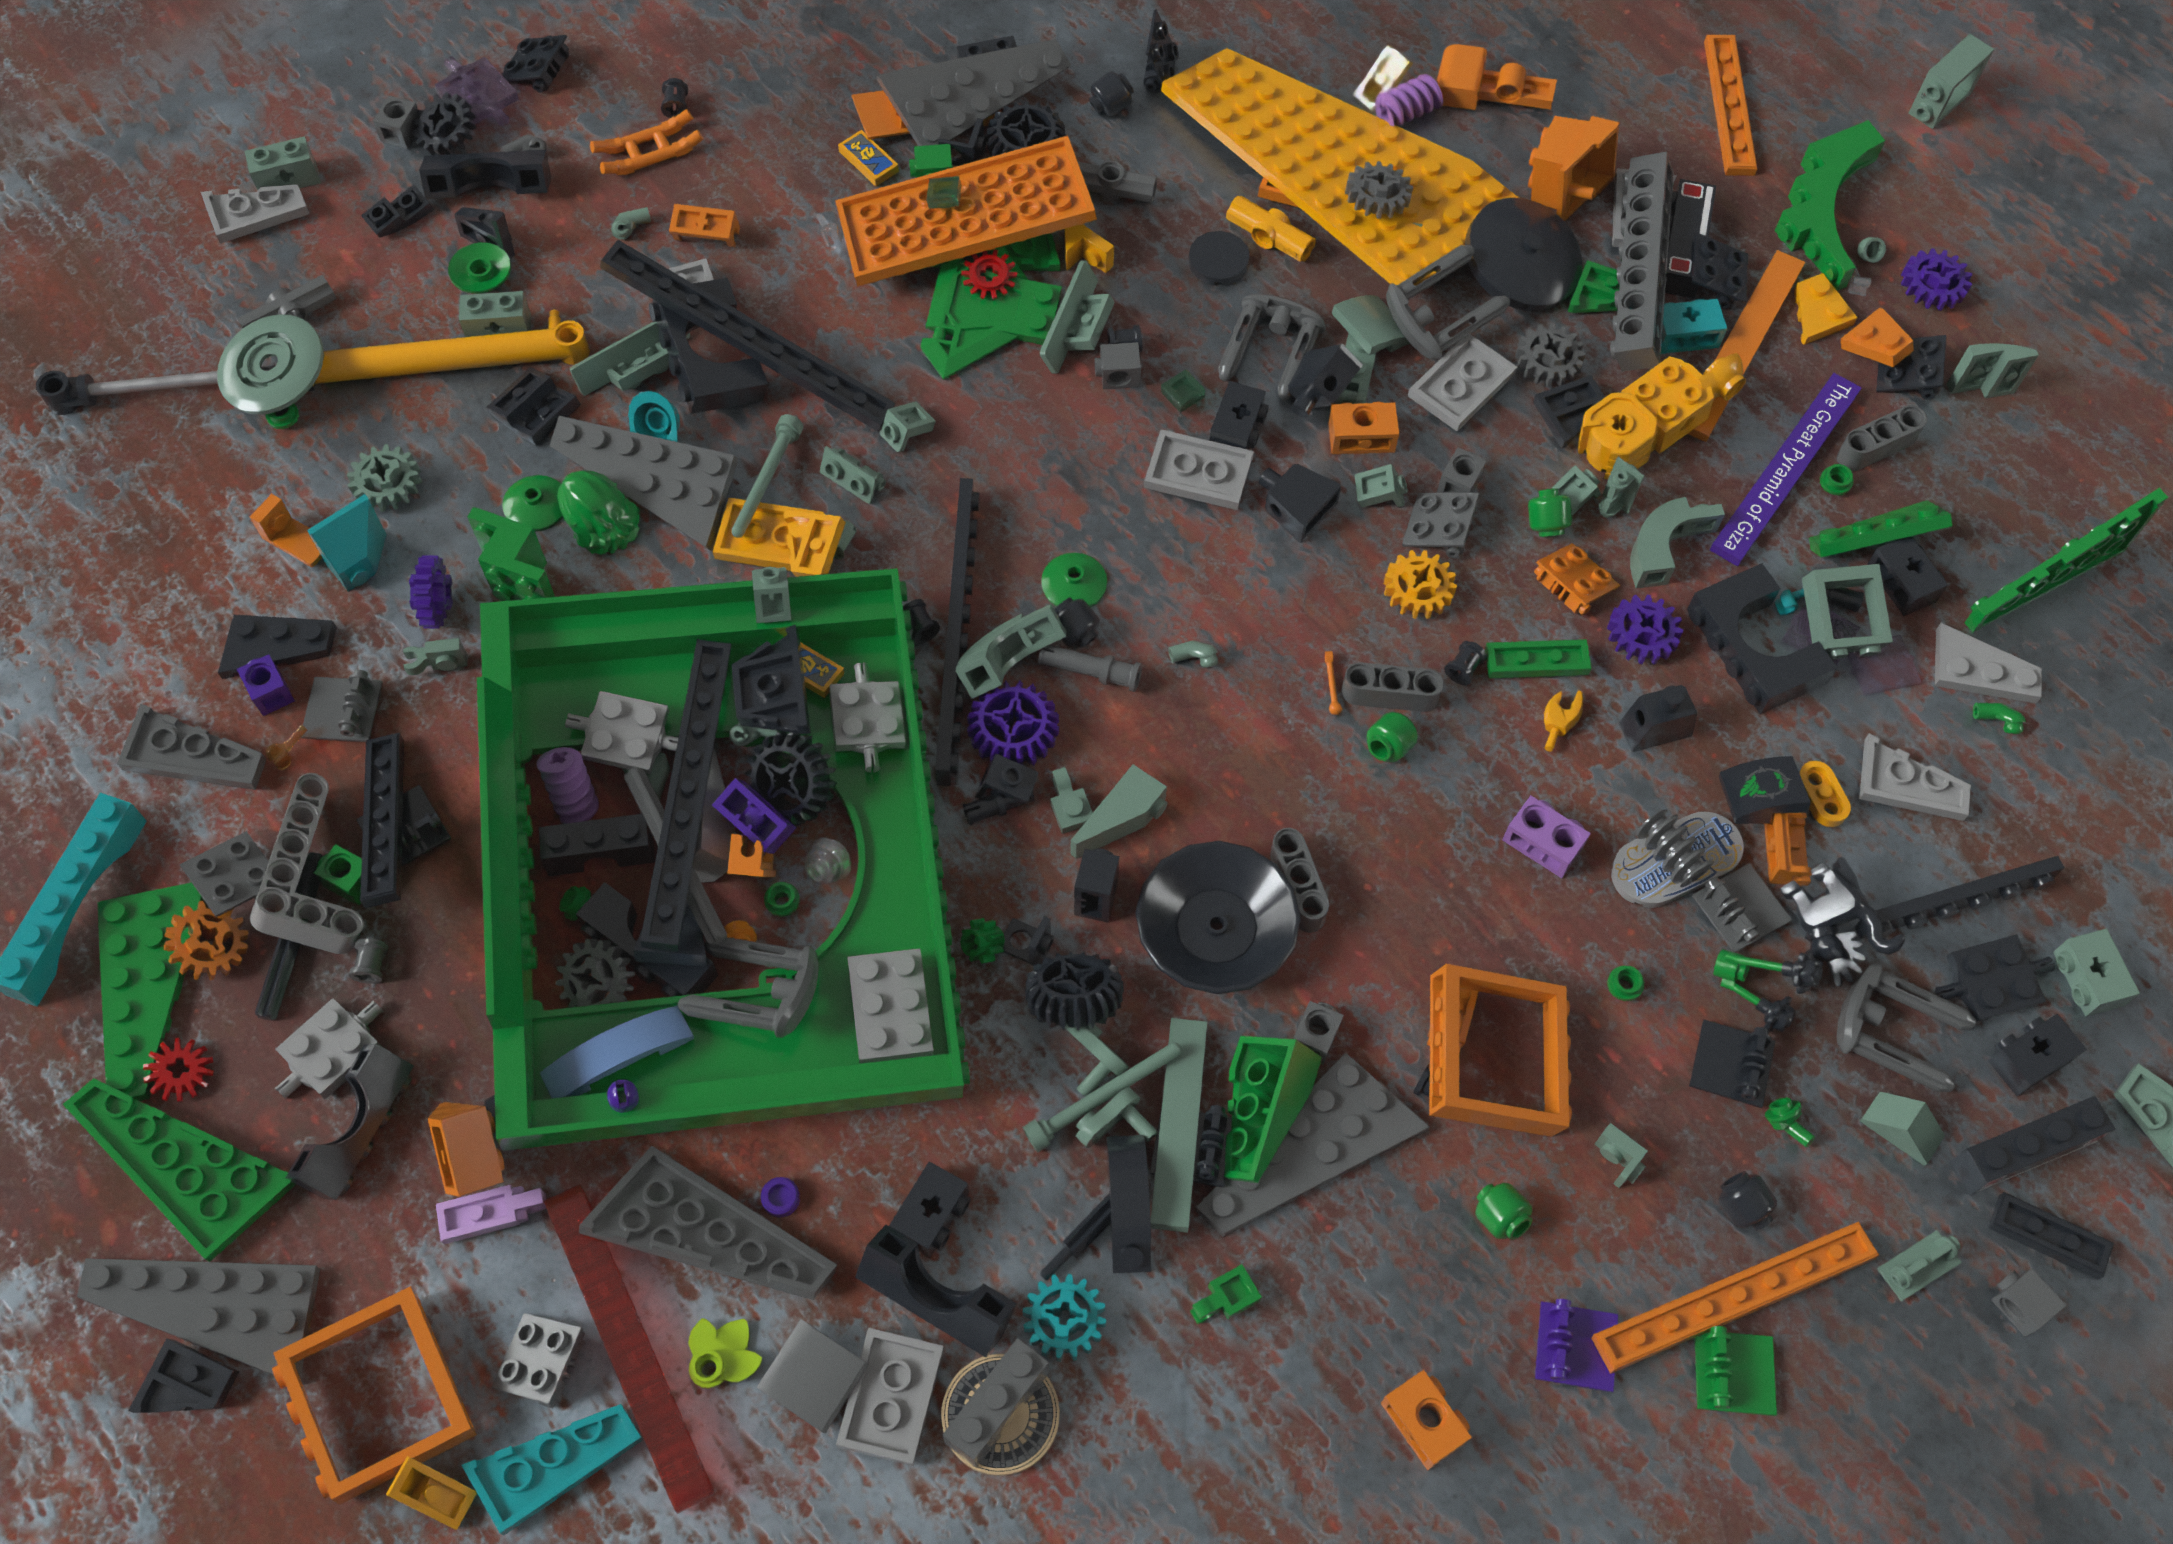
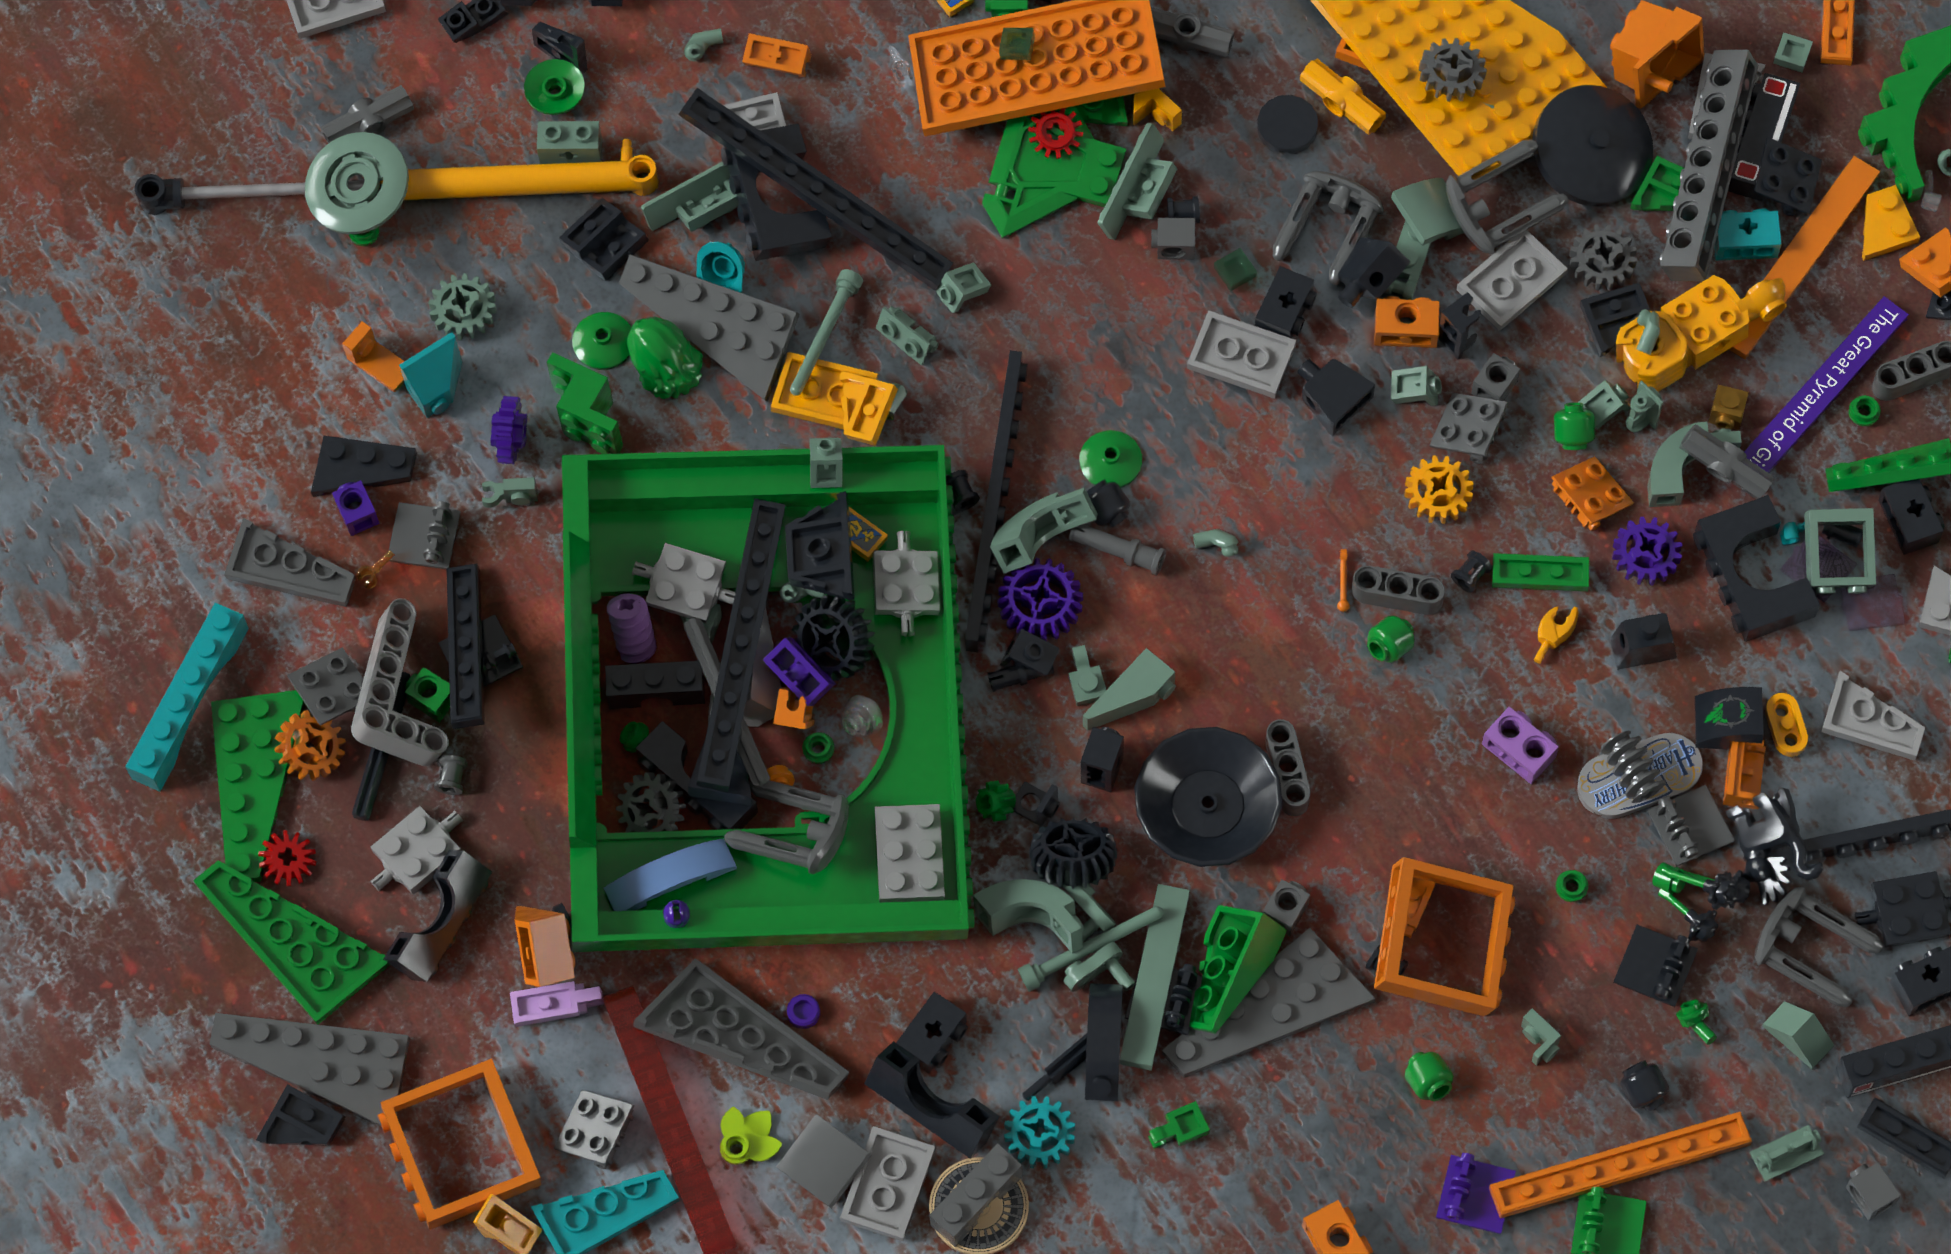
camera: 10 degrees right, 5 degrees up
none -> sand green arch [973,879,1084,954]
none -> black hinge [1438,292,1481,360]
none -> sand green arm [1636,309,1660,355]
none -> dark grey piece [1679,424,1774,499]
none -> pearl gold bracket [1708,385,1749,430]
none -> sand green plate [1773,33,1813,73]

